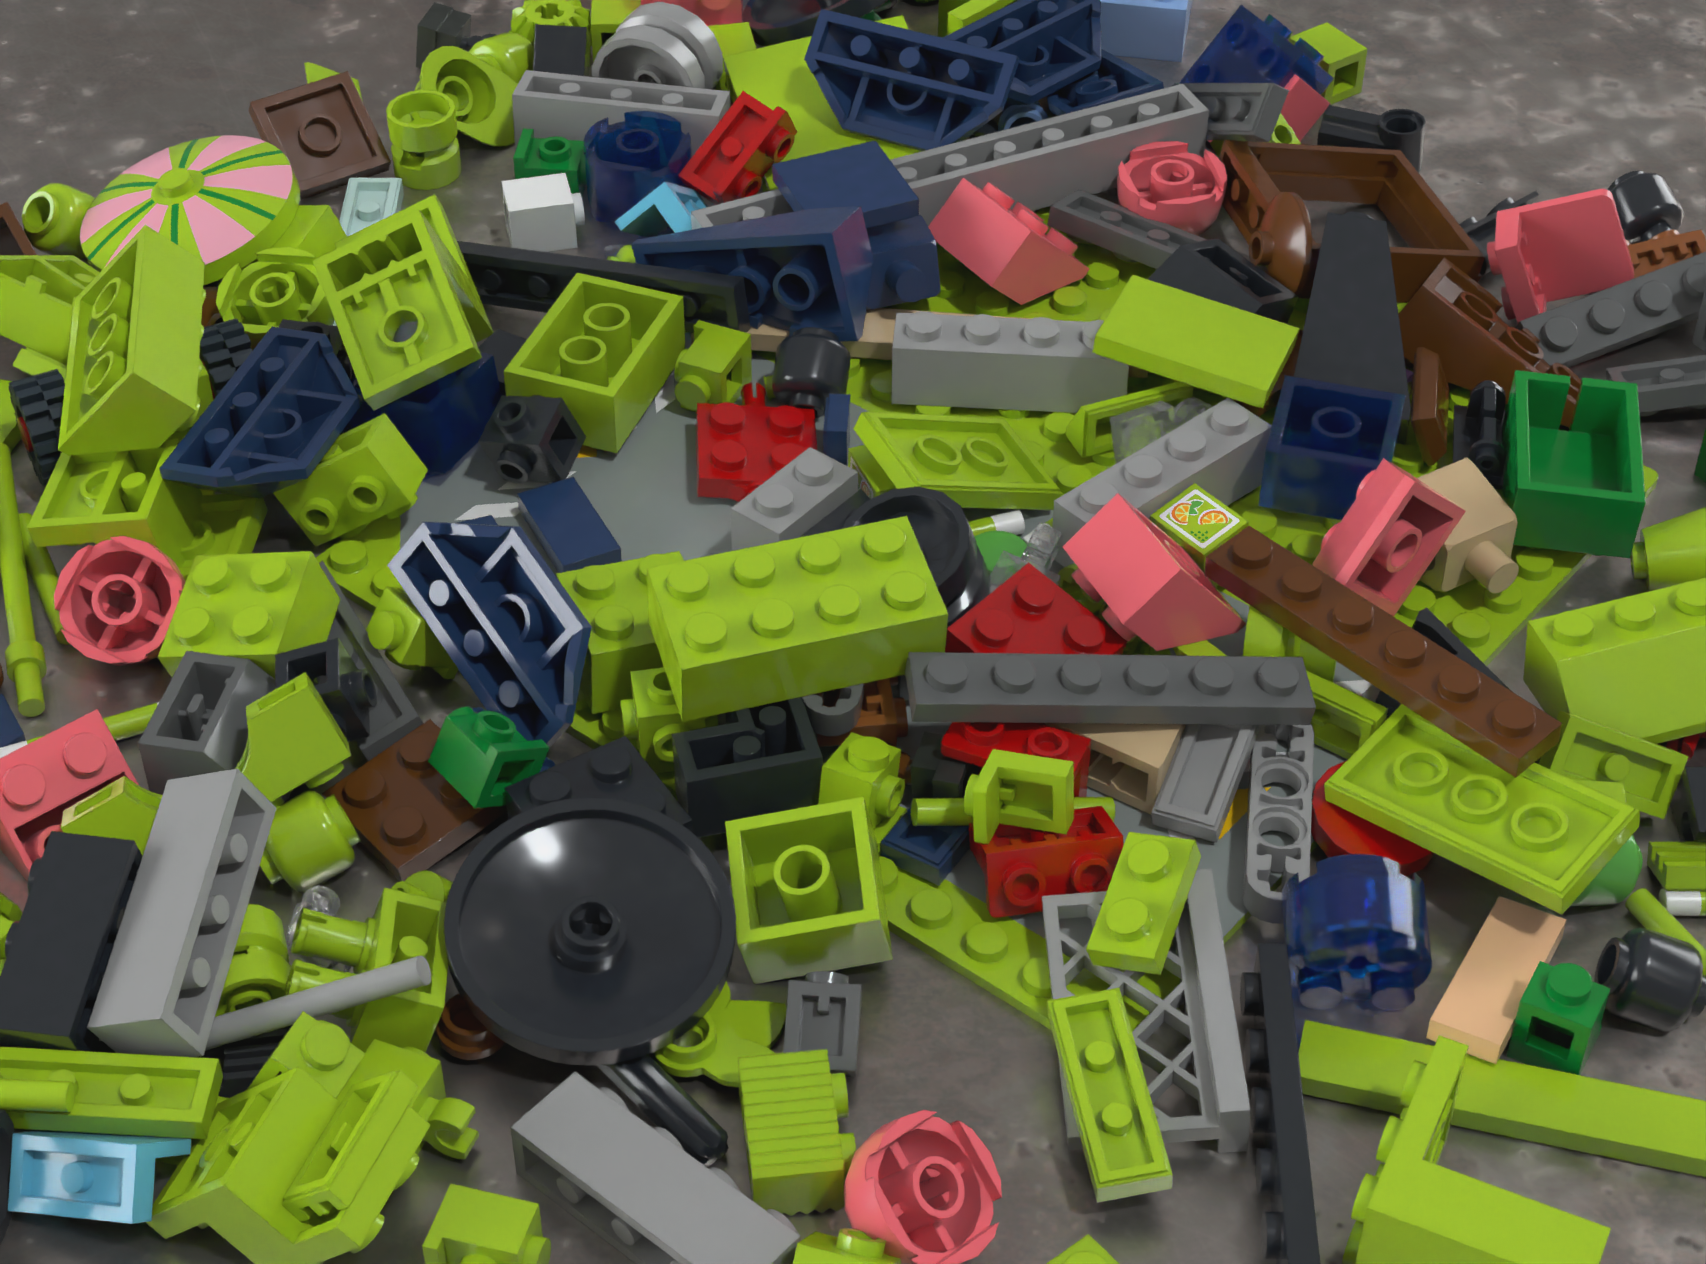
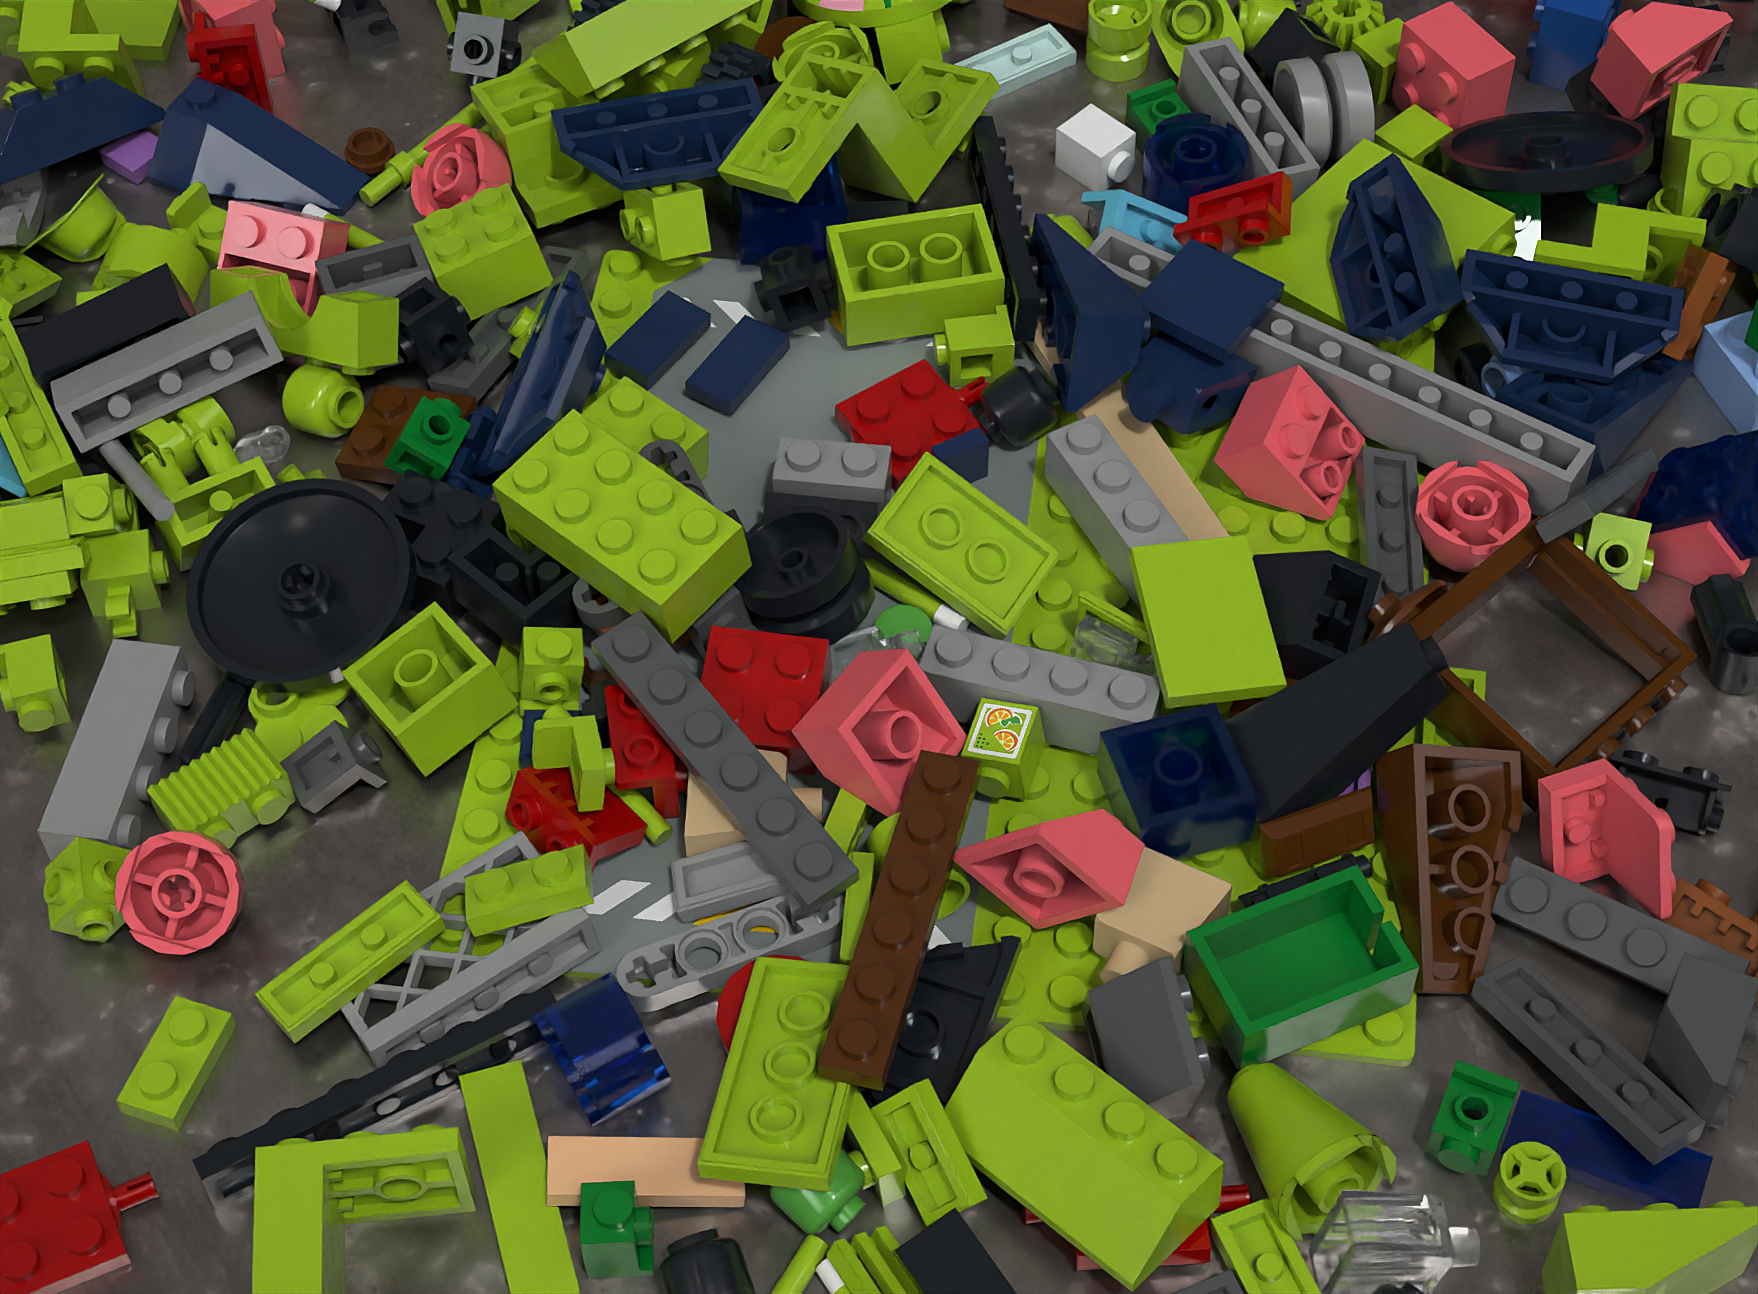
camera: 60 degrees right, 10 degrees up
none -> dark grey slope [1081,956,1211,1119]

